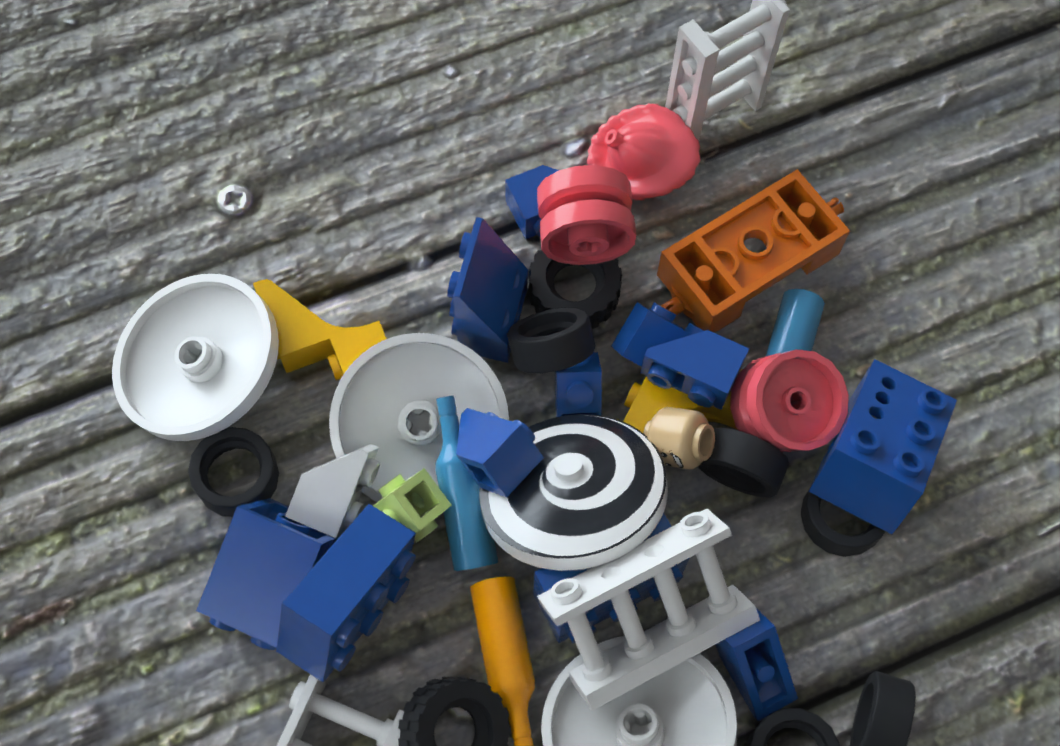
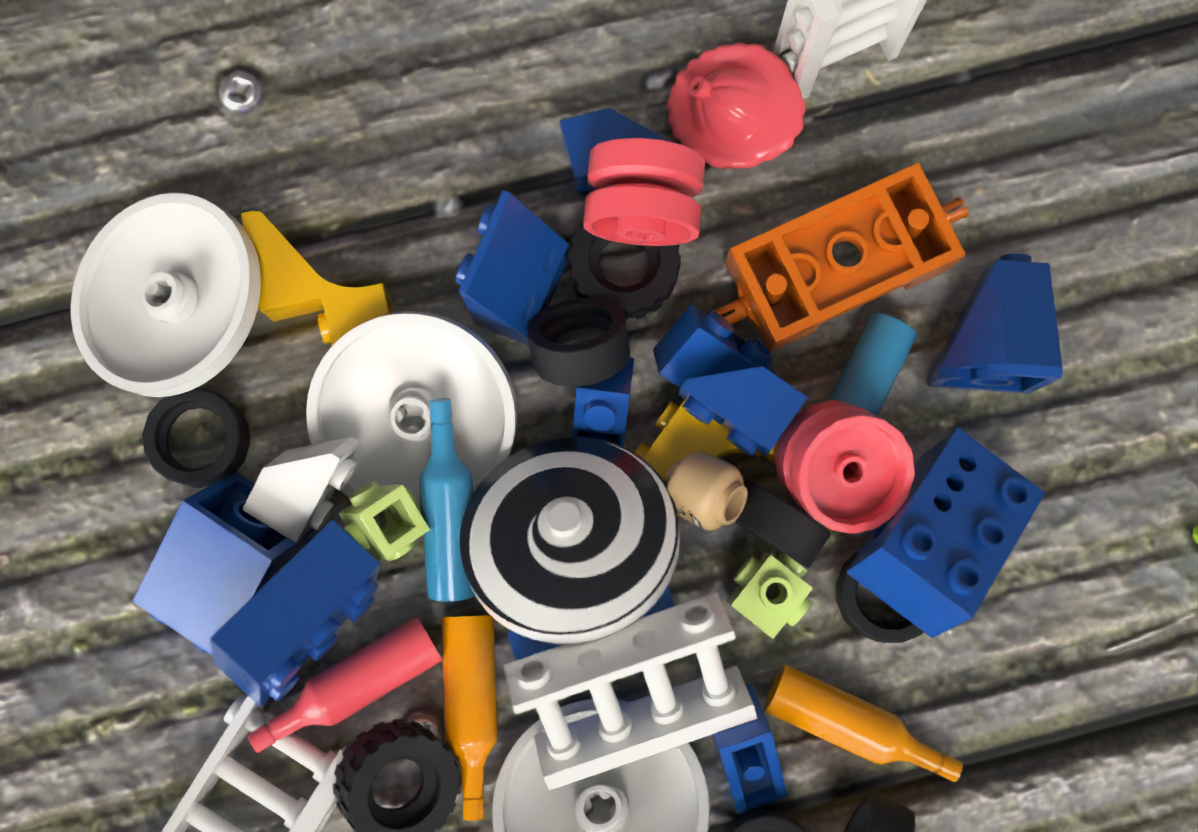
camera: 15 degrees right, 15 degrees up
blue slope [456,408,544,498] -> none
none -> coral piece [247,615,443,753]
none -> yellowish green brick [726,552,813,639]
none -> light orange piece [763,663,963,782]
none -> blue slope [928,254,1063,394]

